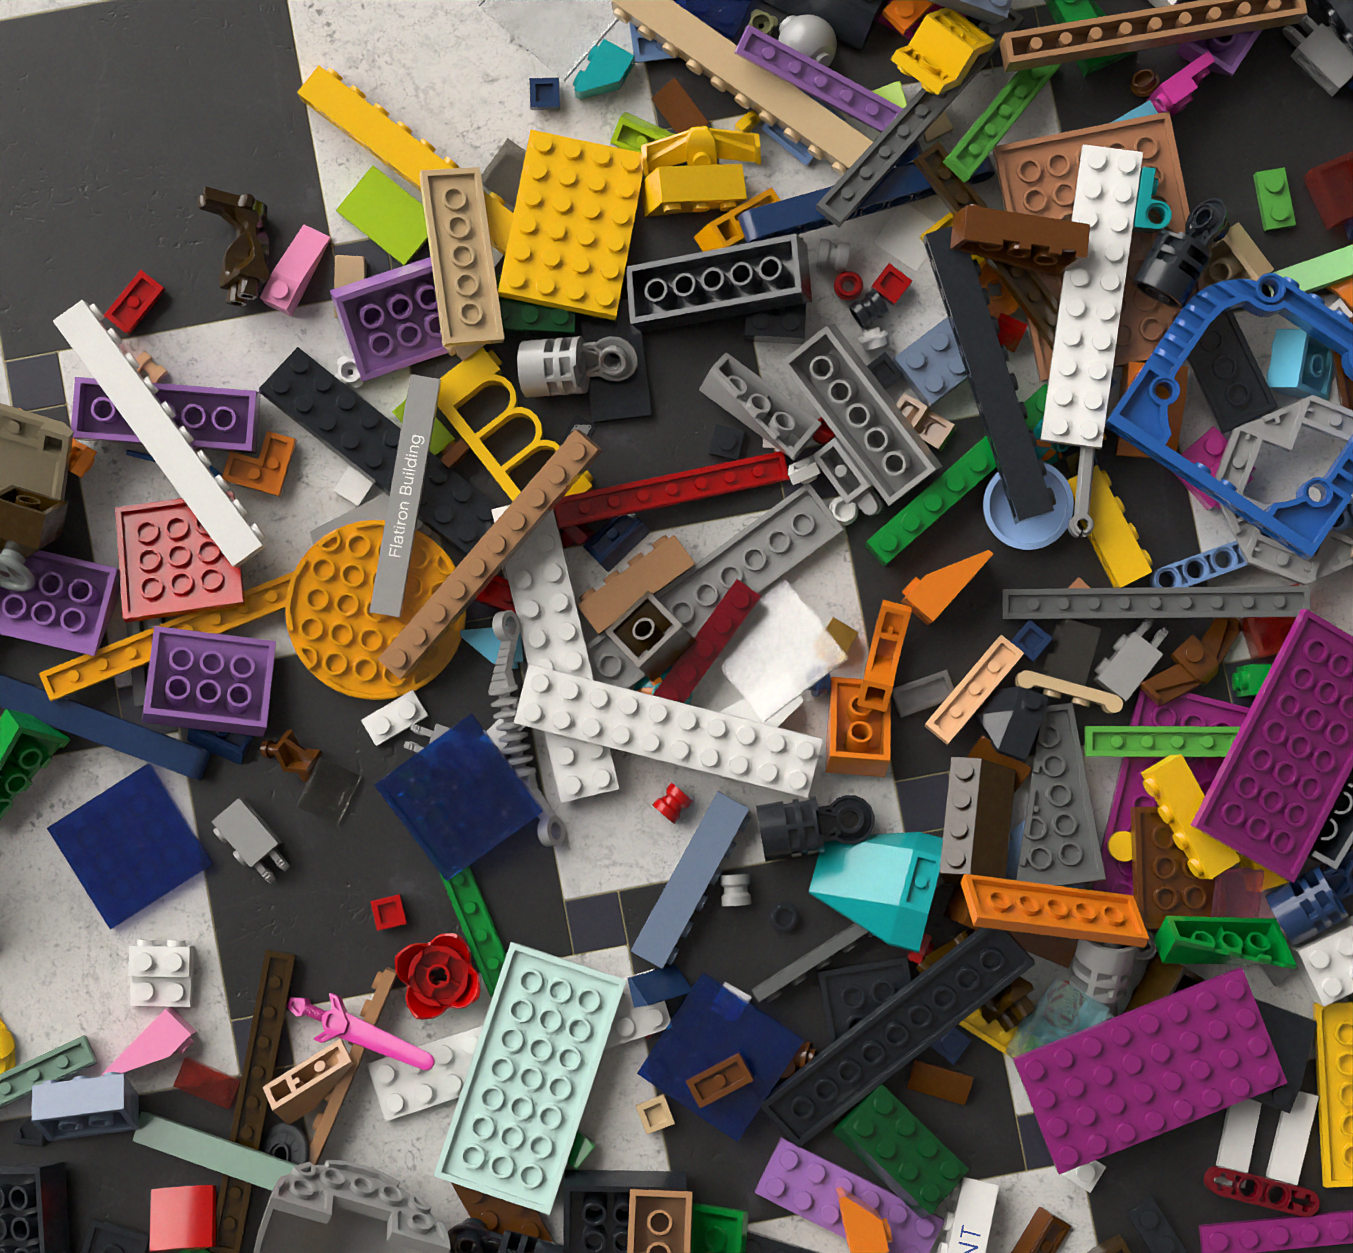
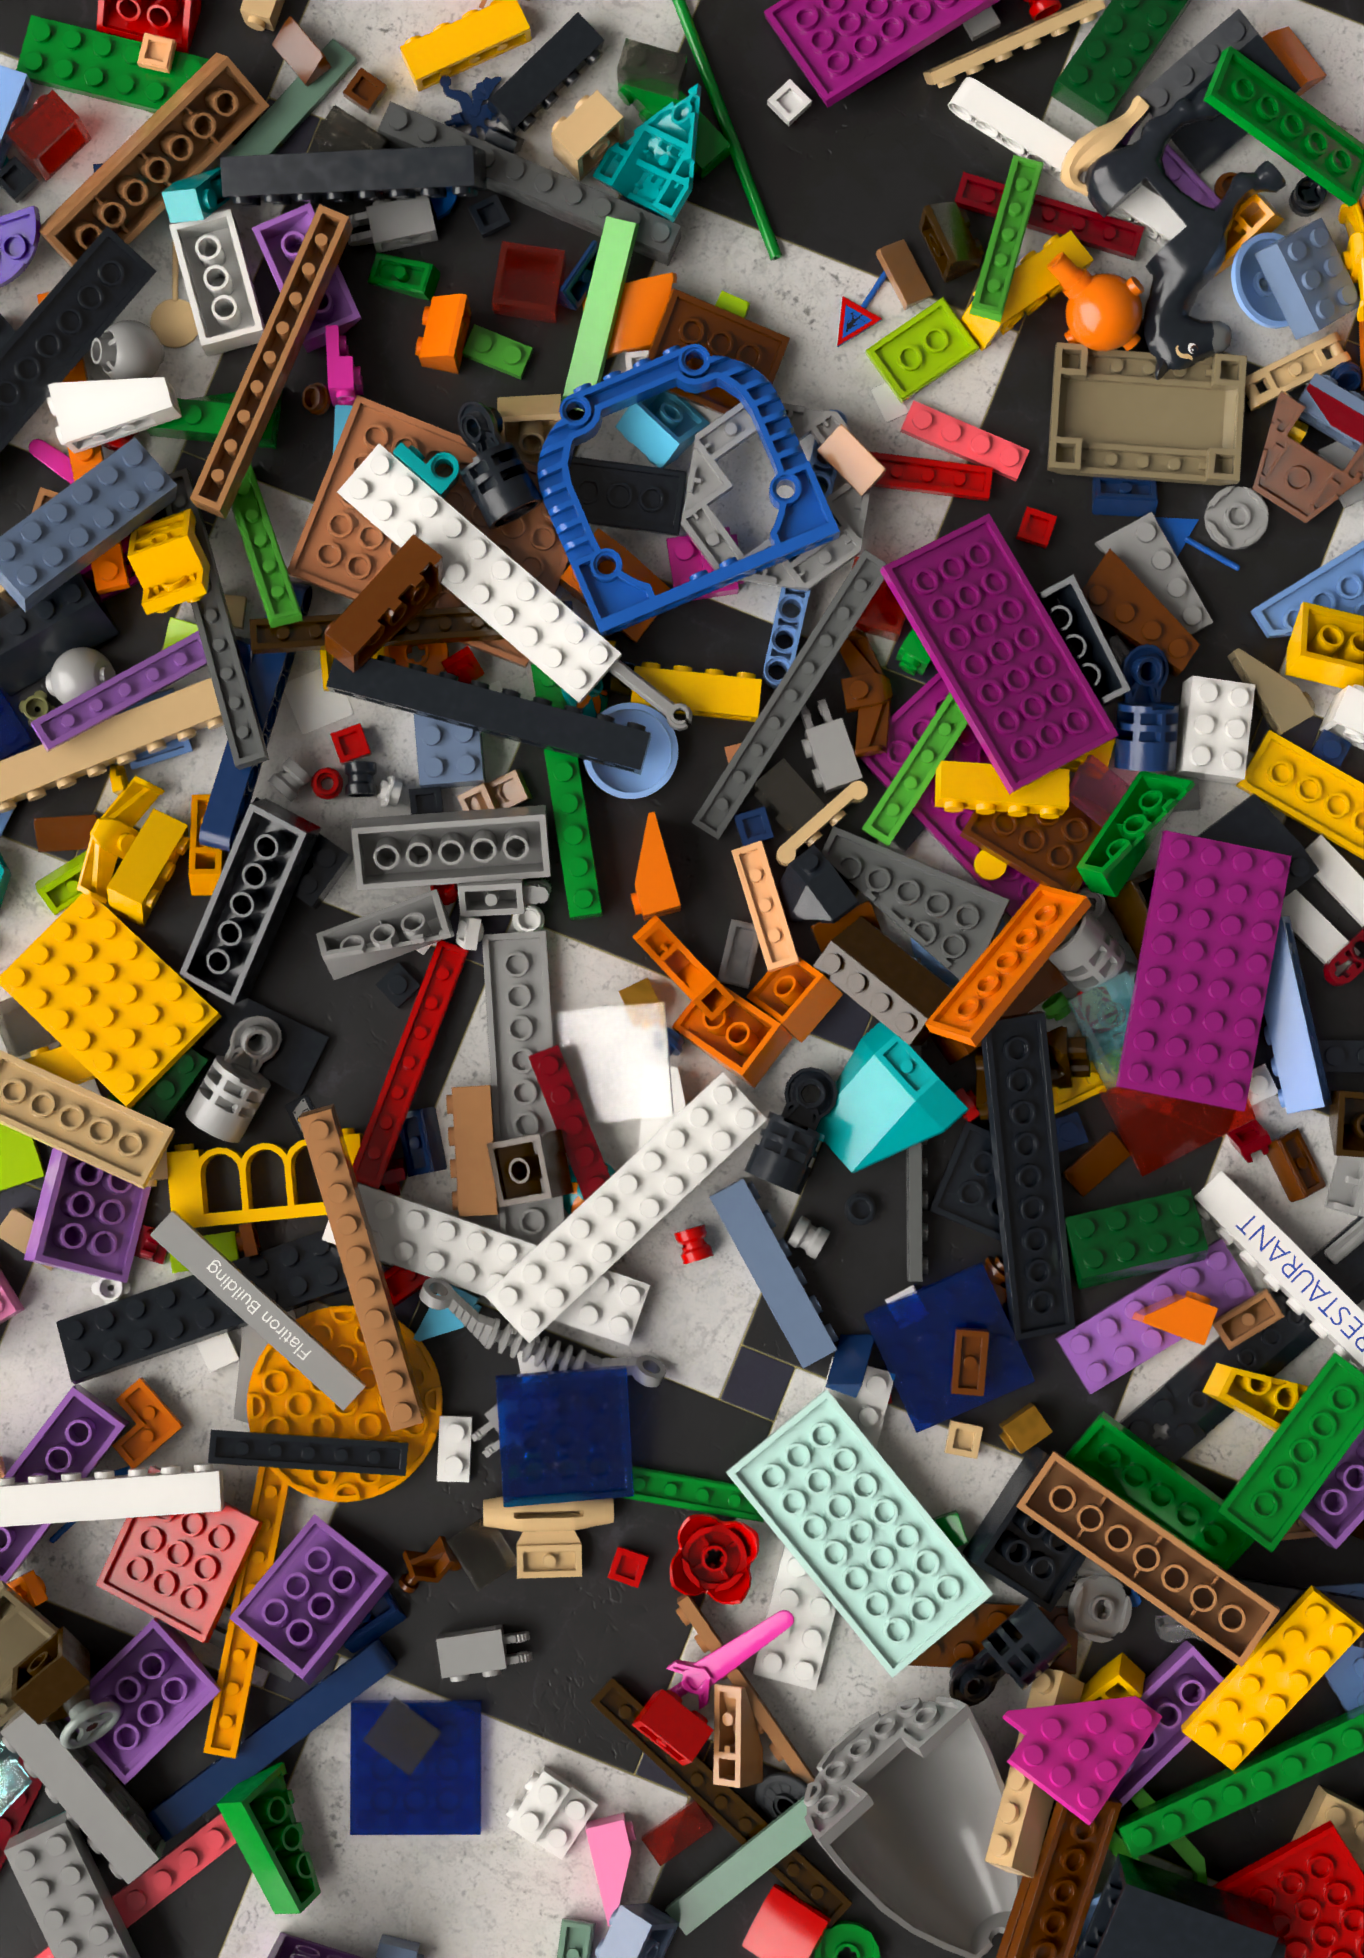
camera: 60 degrees left, 0 degrees up
none -> dark red tile [134,1224,169,1264]
none -> black plate [208,1429,408,1476]
none -> clear smoke piece [363,1696,442,1775]
none -> green slope [368,253,440,301]
none -> orange slope [415,294,472,374]
none -> tan plate [483,1491,614,1579]
none -> red brick [632,1689,714,1766]
none -> orange slope [746,957,843,1043]
none -> black tile [892,813,926,852]
none -> pearl gold brick [999,1402,1053,1454]
none -> bright green plate [1042,992,1072,1021]
none -> clear red slope [1099,1081,1256,1177]
none -> dark red tile [1227,1119,1272,1163]
none -> medium blue brick [1263,916,1332,1114]

